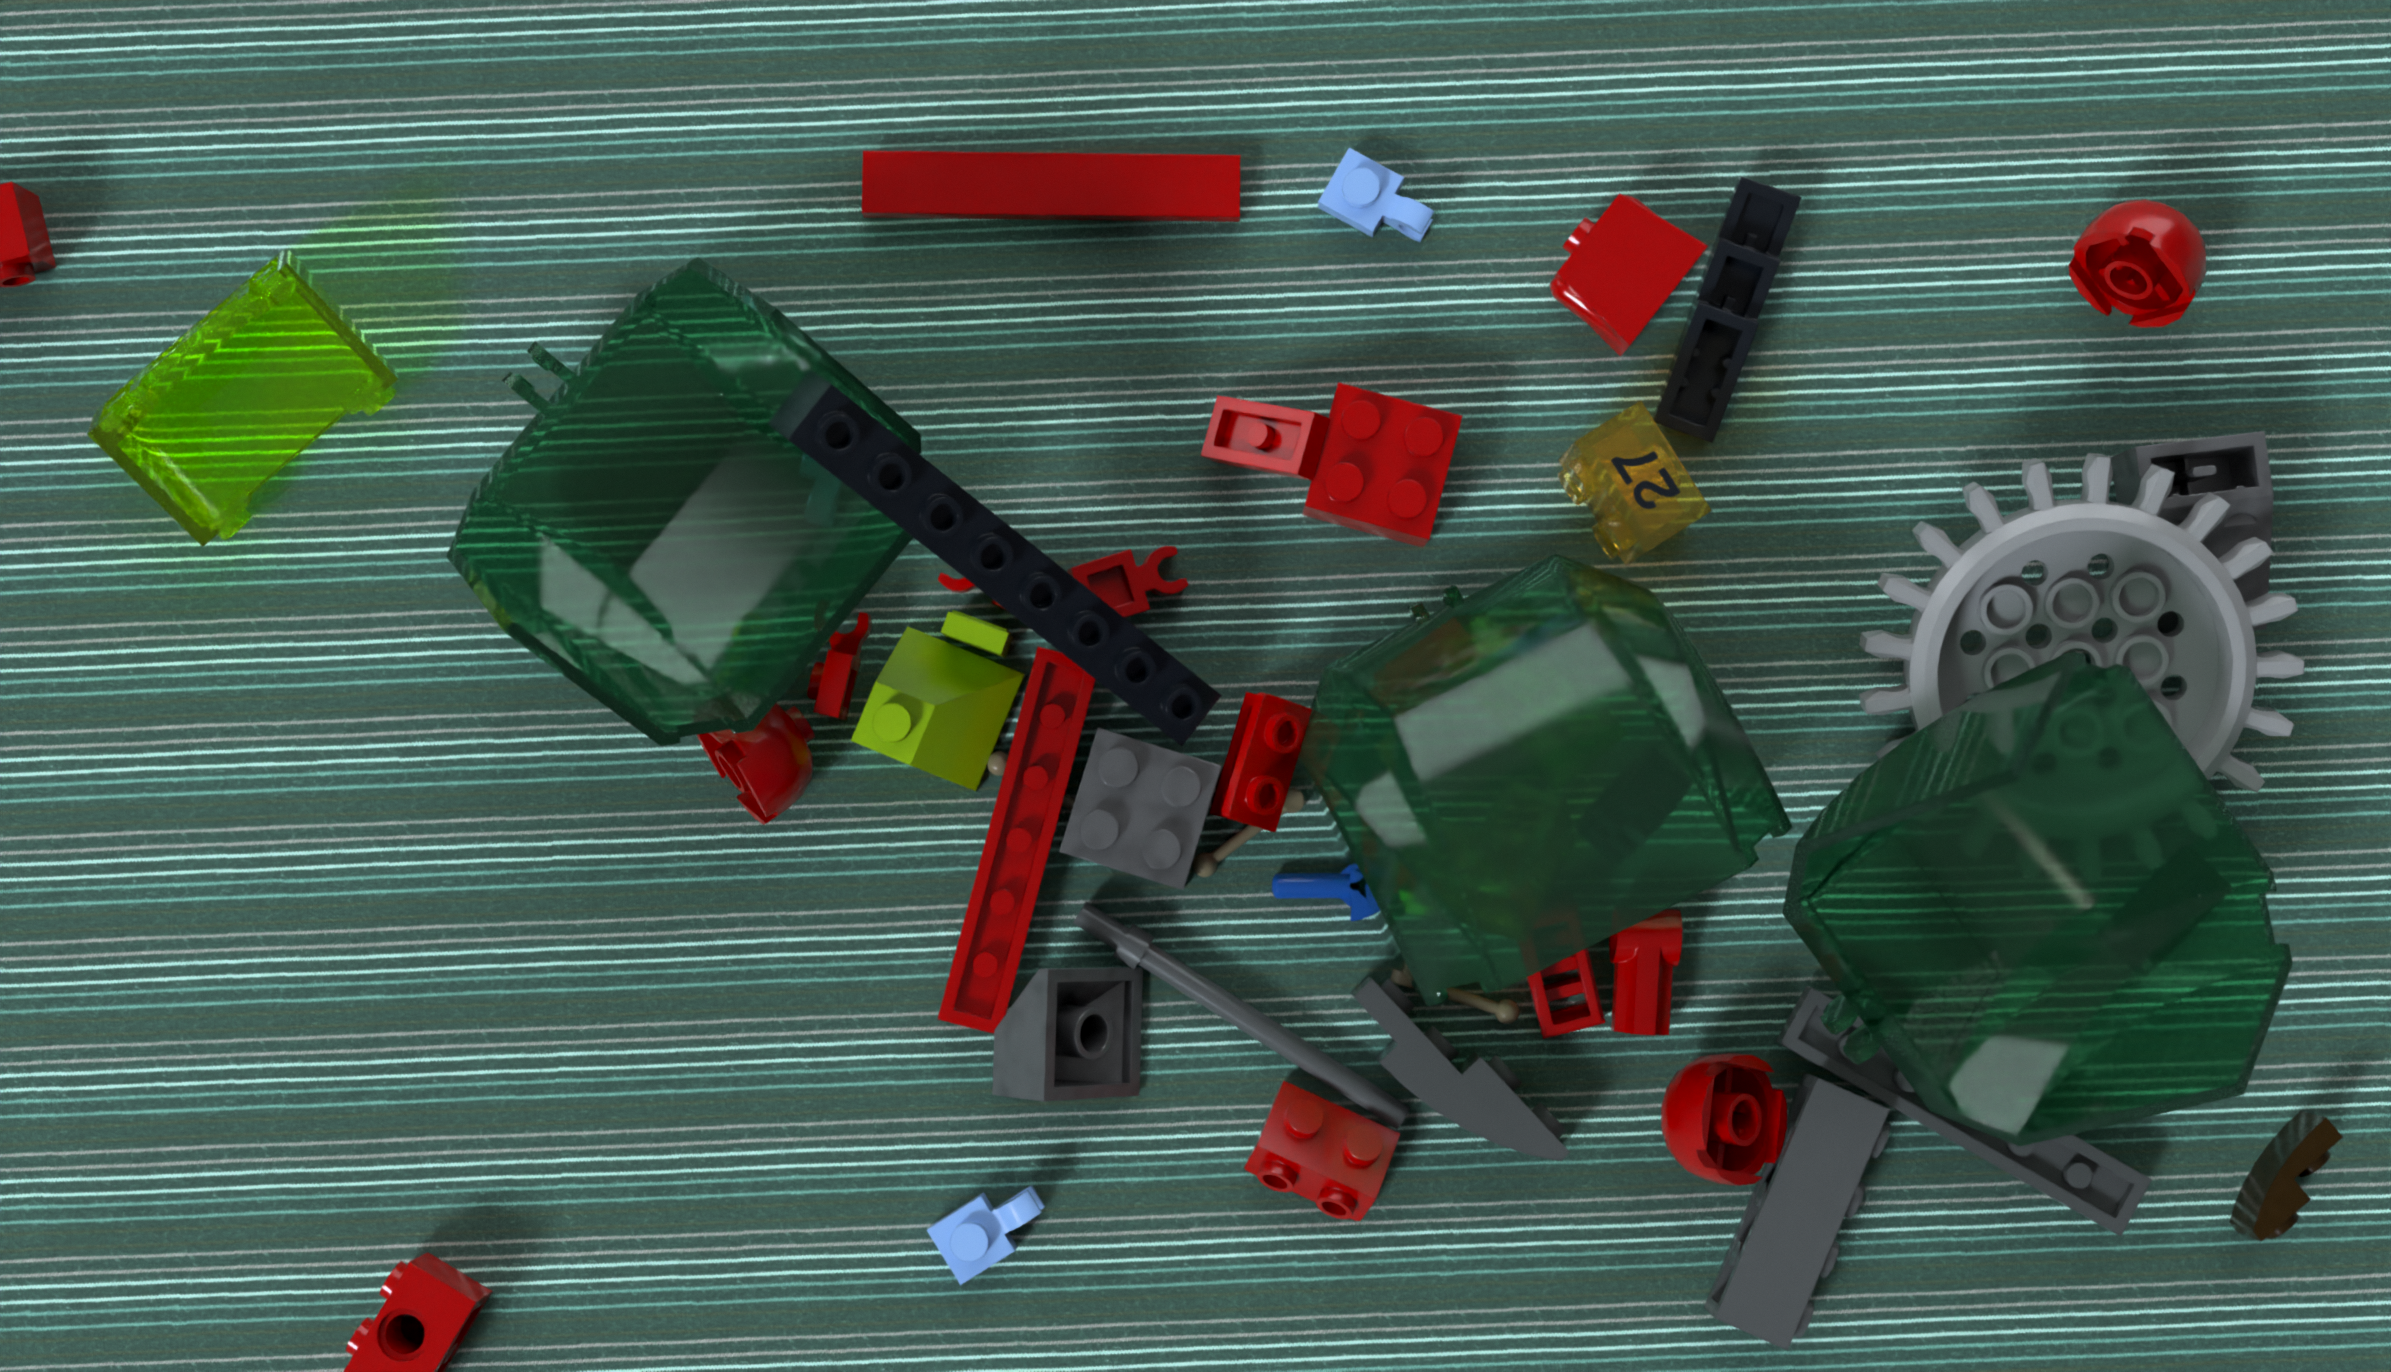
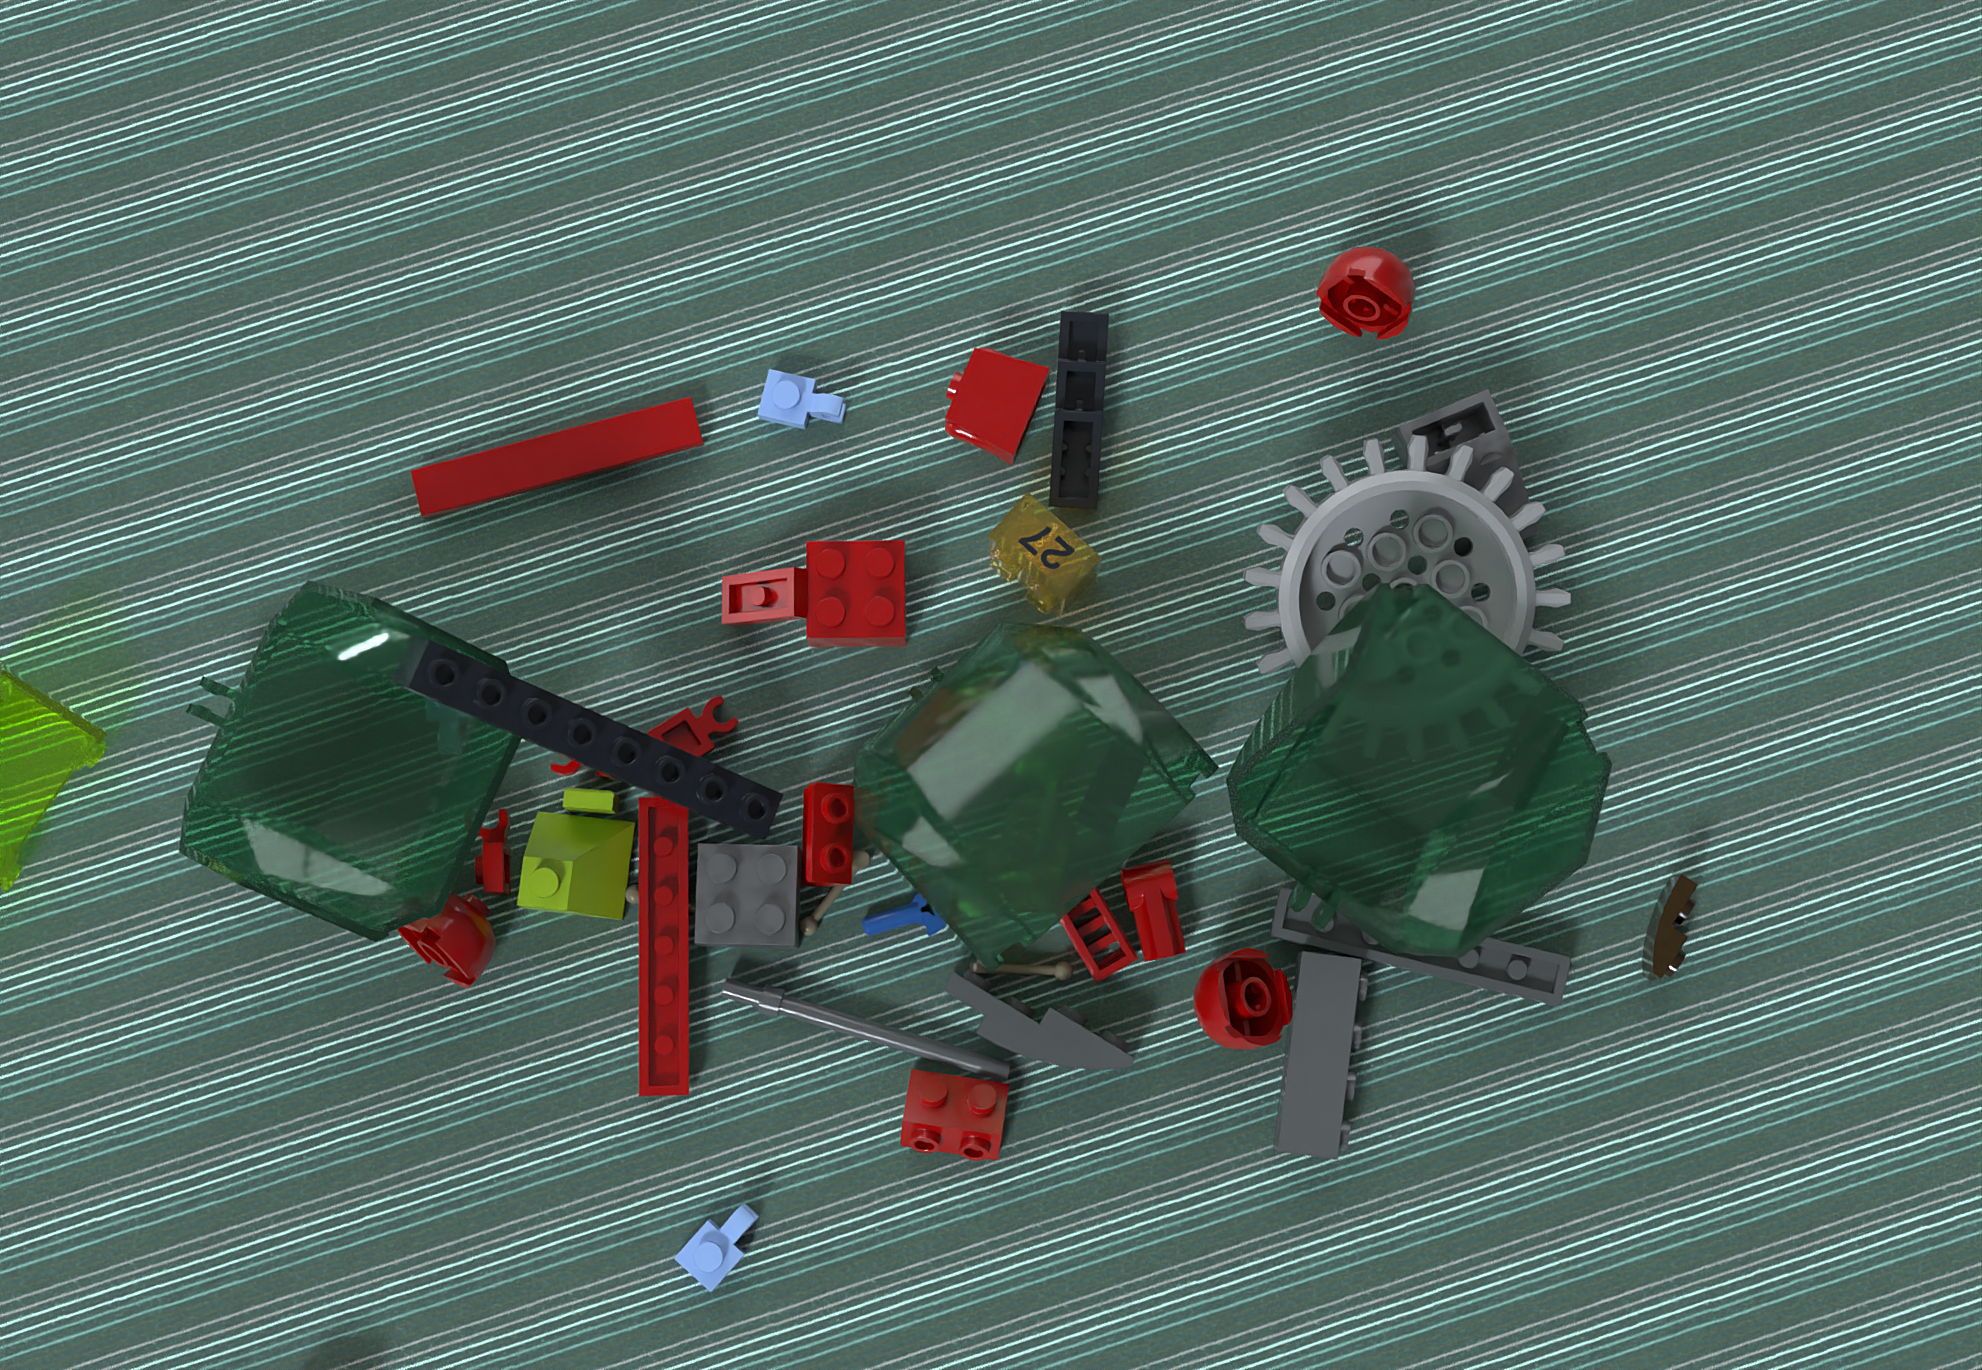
camera: 20 degrees left, 5 degrees down
flat silver slope [992,967,1143,1102] -> none

